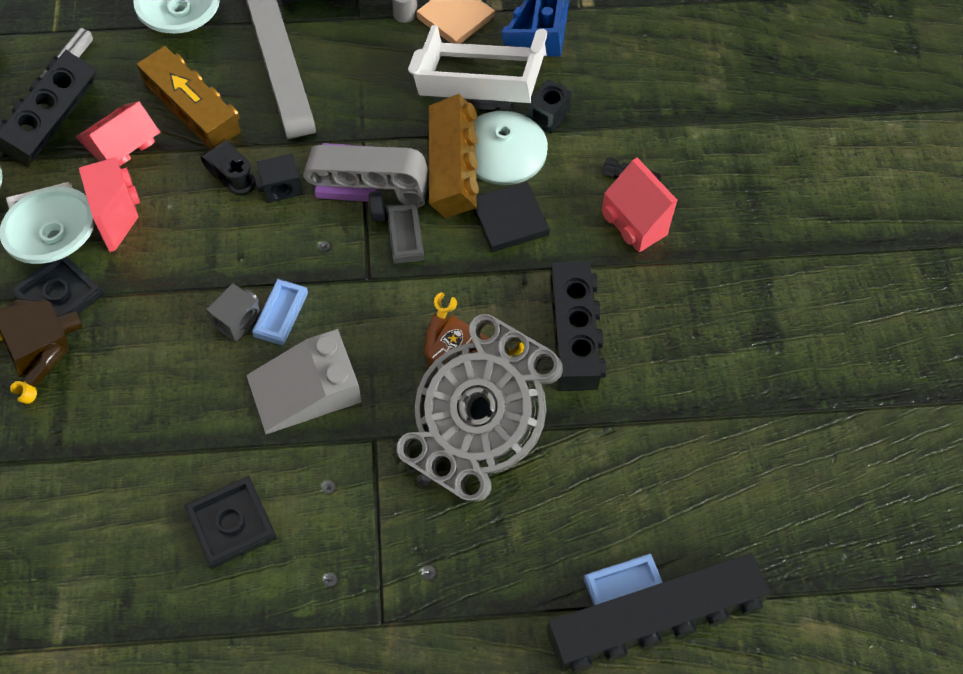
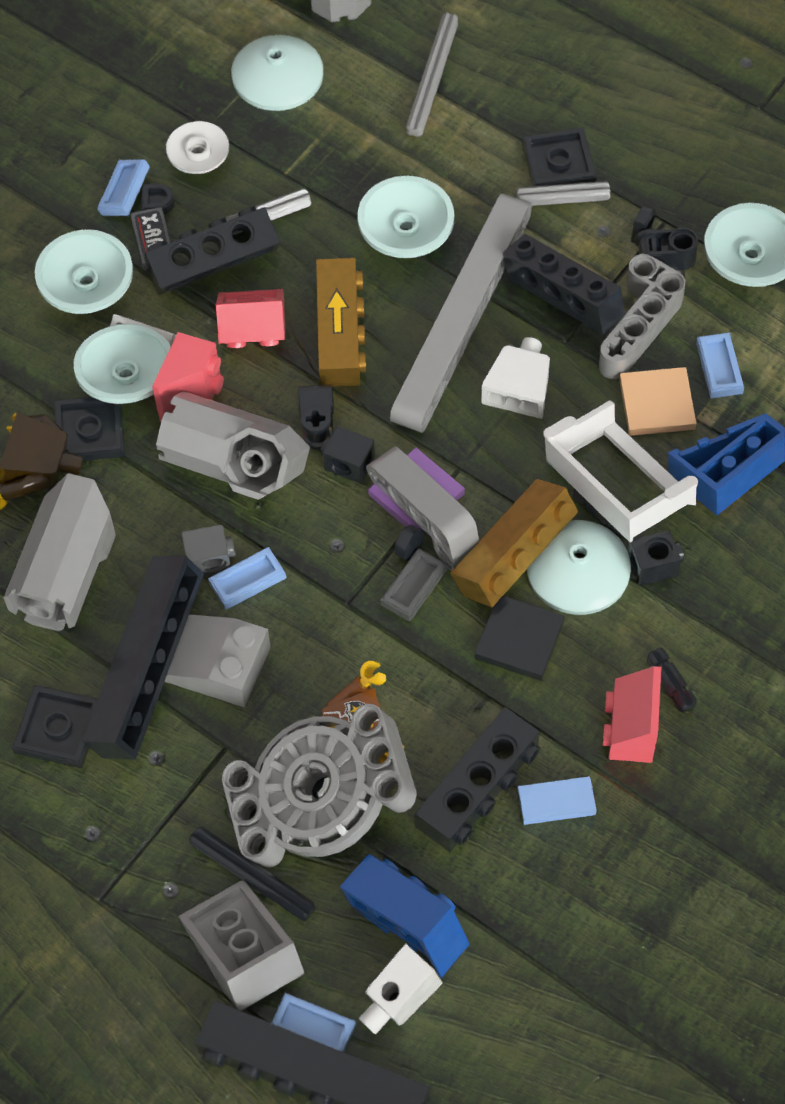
camera: 45 degrees right, 0 degrees up
none -> light grey brick [4,473,116,631]
none -> black brick [82,555,204,760]
none -> light grey brick [156,391,310,500]
none -> light grey slope [179,880,304,1011]
none -> black axle [189,826,315,921]
none -> blue wedge [340,854,470,978]
none -> white torso [358,944,442,1034]
none -> white torso [481,337,550,419]
none -> light blue tile [518,776,596,825]

